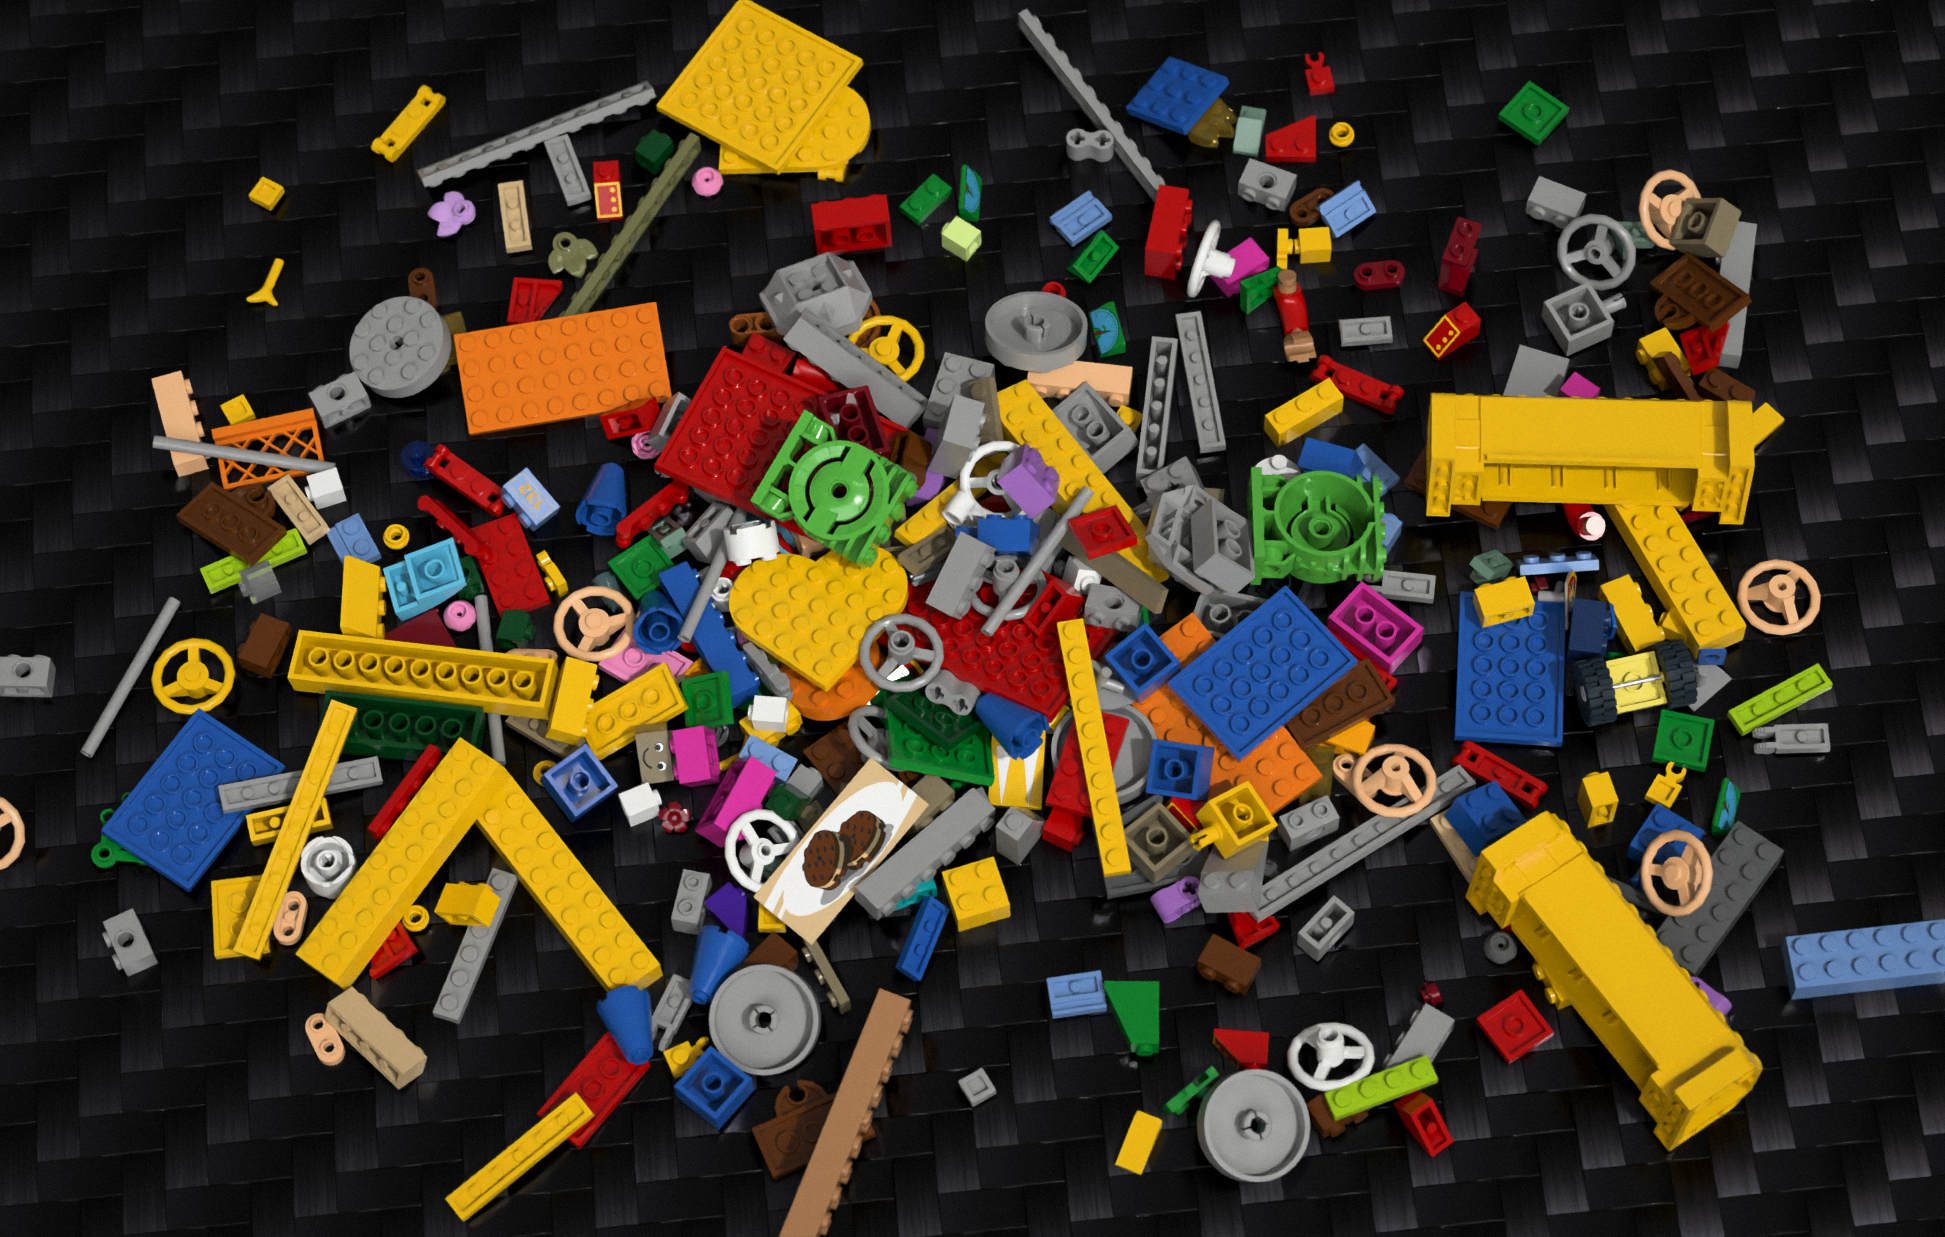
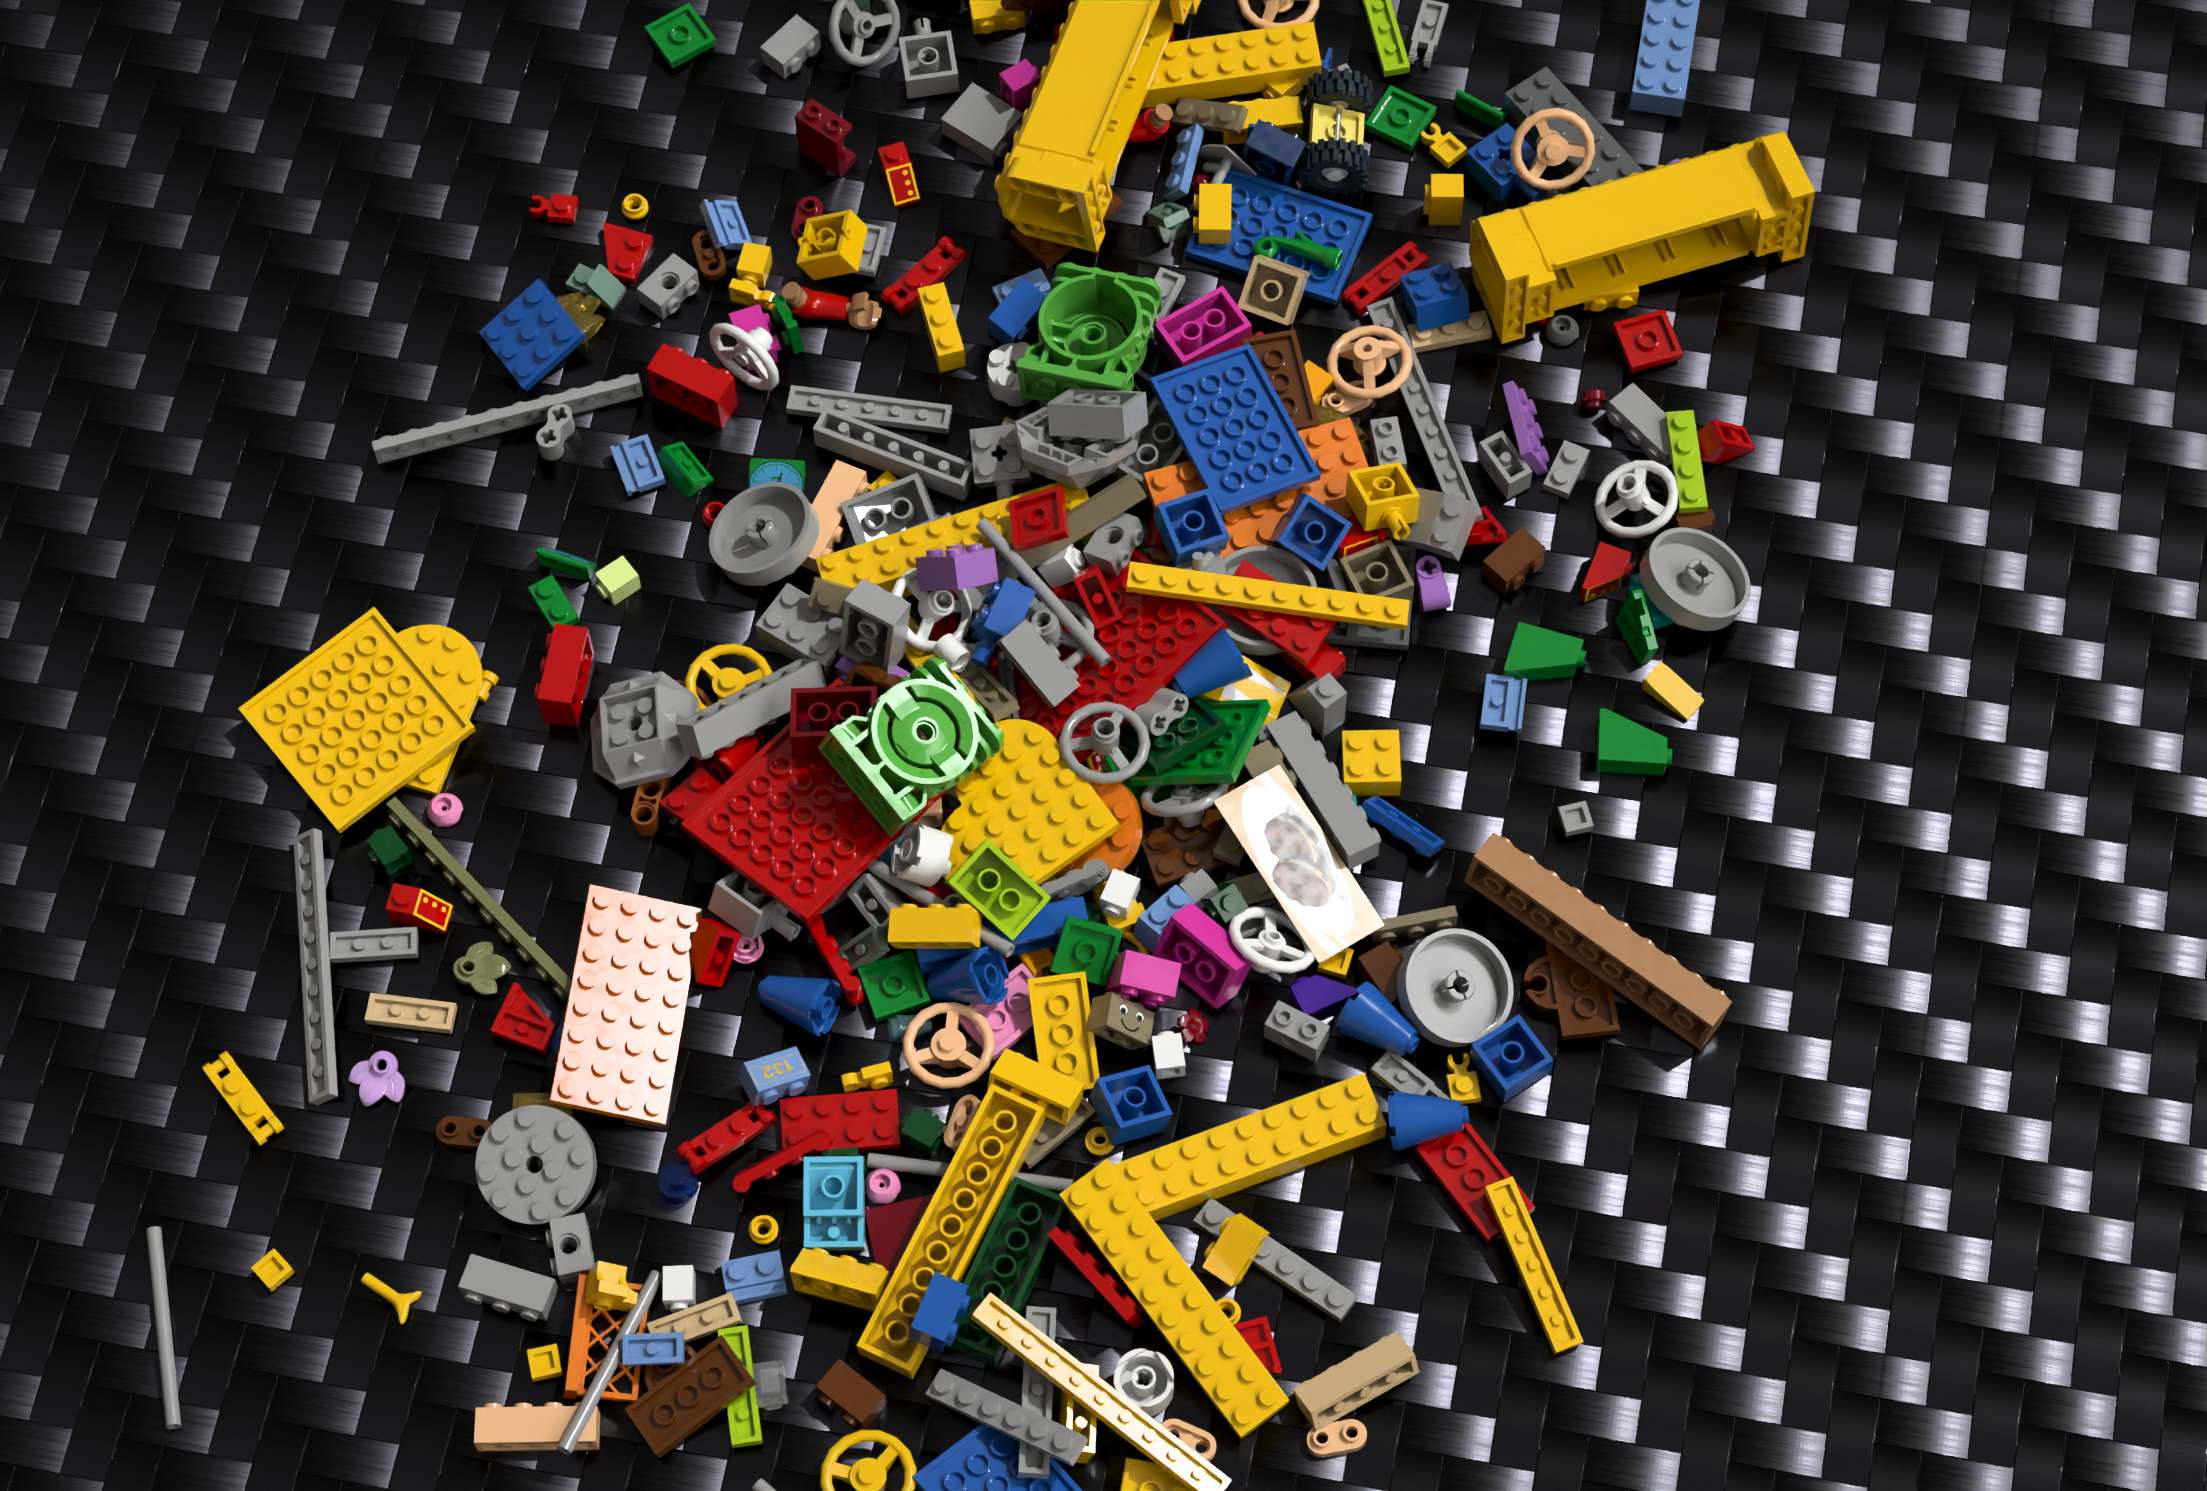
camera: 75 degrees left, 0 degrees up
none -> light grey piece [146,1226,181,1429]
none -> light grey brick [458,1254,559,1322]
none -> yellow brick [584,1261,638,1312]
none -> medium blue plate [622,1332,684,1366]
none -> yellow brick [796,210,868,281]
none -> yellow brick [887,904,982,949]
none -> blue brick [909,1272,971,1353]
none -> light grey plate [925,1369,1089,1466]
none -> lime slope [945,839,1052,941]
none -> dark tan plate [1172,97,1249,134]
none -> tan brick [1237,255,1310,325]
none -> green plant [1253,230,1343,271]
none -> medium lavender plate [1502,381,1549,476]
none -> light grey plate [1542,440,1590,499]
none -> green slope [1596,708,1672,776]

